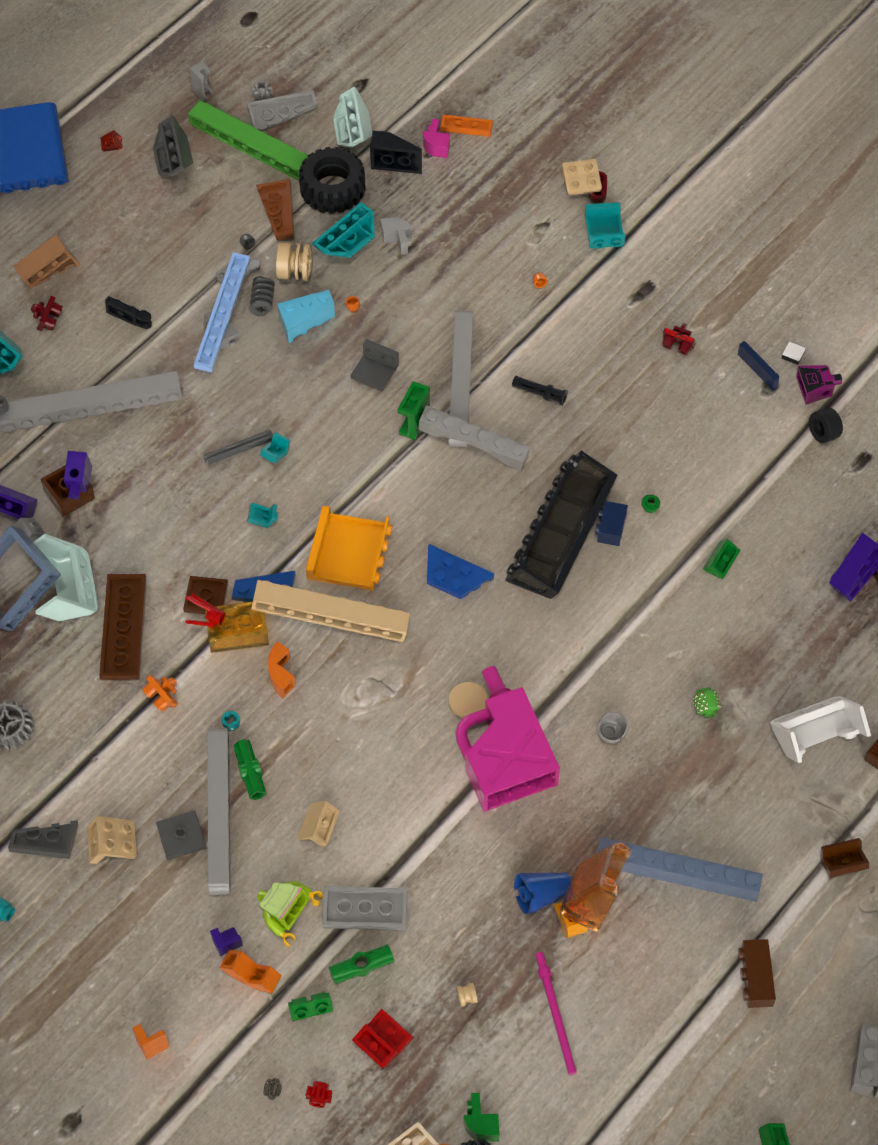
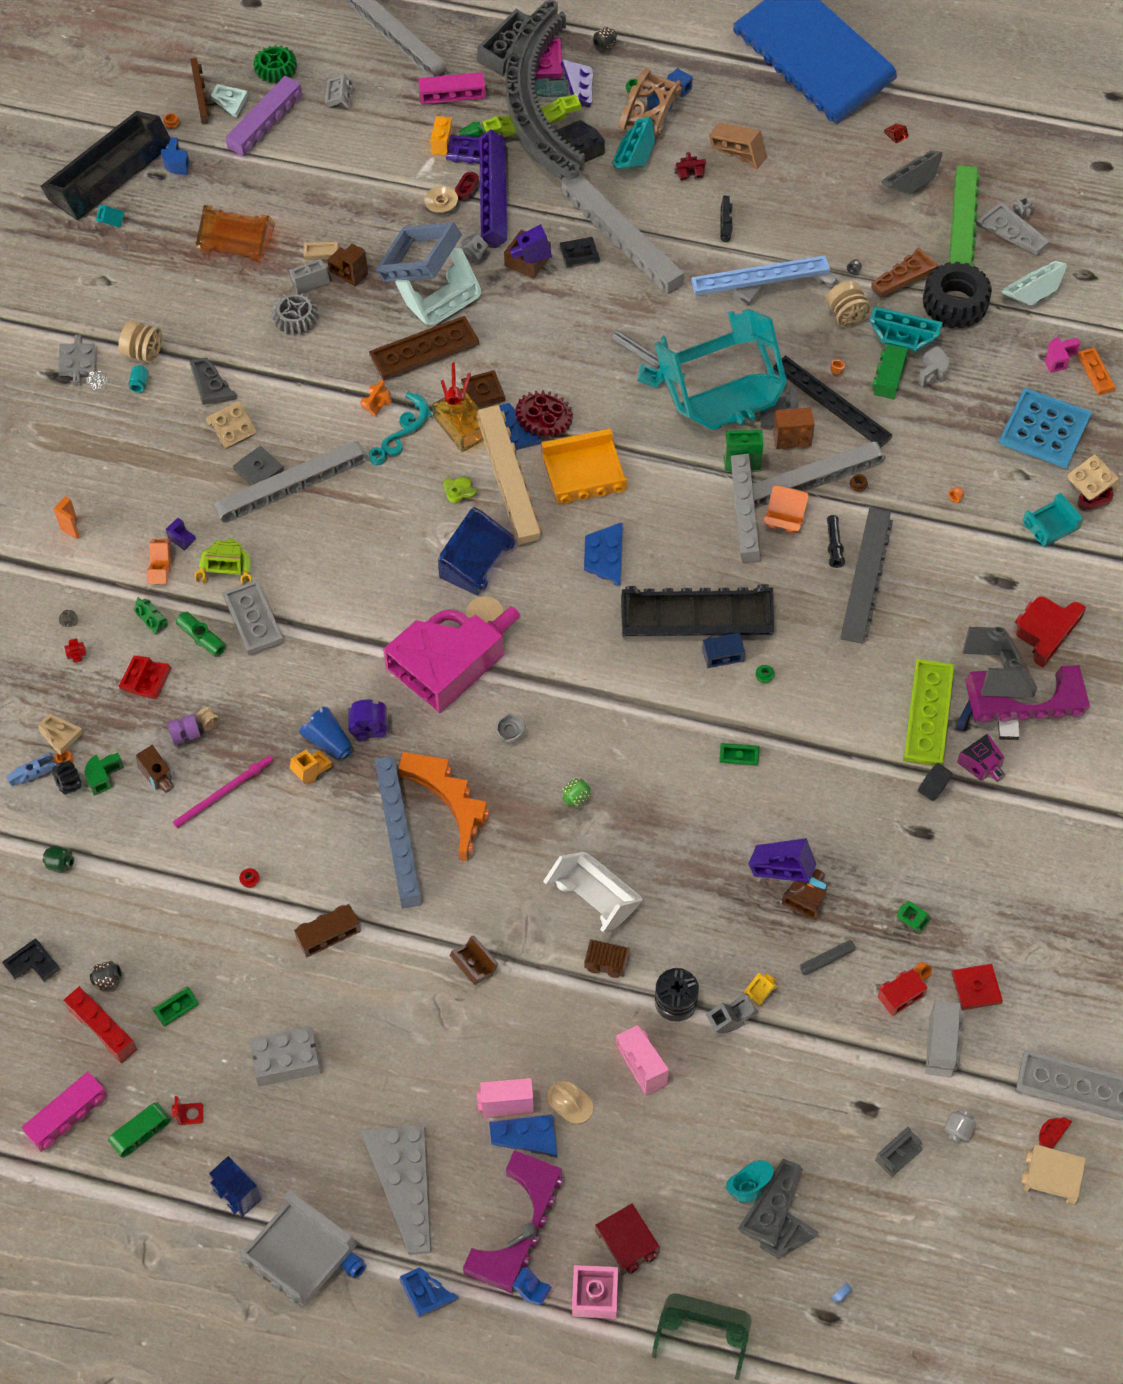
camera: 65 degrees right, 0 degrees up
light grey hinge [190,61,213,102] -> none
green piece [234,739,266,800] -> none
teal bracket [247,503,278,529] -> none
dark grey piece [249,276,275,316] -> none
orange brick [268,641,296,698] -> none
medium azure wedge [277,290,335,344] -> none
tan panel [297,801,340,847] -> none
black slope [370,131,422,174] -> none
clear orange windscreen [561,843,632,932] -> none
dark red hips [662,323,696,355] -> none
none -> reddish brown torso [136,745,174,793]
none -> medium lavender wheel [167,714,201,746]
none -> red plate [239,868,260,888]
none -> dark purple brick [348,699,387,741]
none -> teal plant [381,391,433,456]
none -> orange arch [398,752,490,861]
none -> clear blue windscreen [438,507,516,596]
none -> lime plate [443,476,478,503]
none -> dark red gear [515,390,573,439]
none -> black plate [560,237,600,268]
none -> teal windscreen [654,309,787,430]
none -> orange bracket [763,485,809,533]
none -> black tile [773,355,892,448]
none -> dark orange brick [773,407,815,449]
none -> dark grey brick [840,508,893,644]
none -> reddish brown plate [850,474,868,492]
none -> green brick [872,344,908,400]
none -> lime plate [903,659,954,766]
none -> dark grey windscreen [962,626,1037,698]
none -> magenta arch [965,665,1090,723]
none -> dark azure piece [998,387,1092,469]
none -> red brick [1015,596,1086,668]

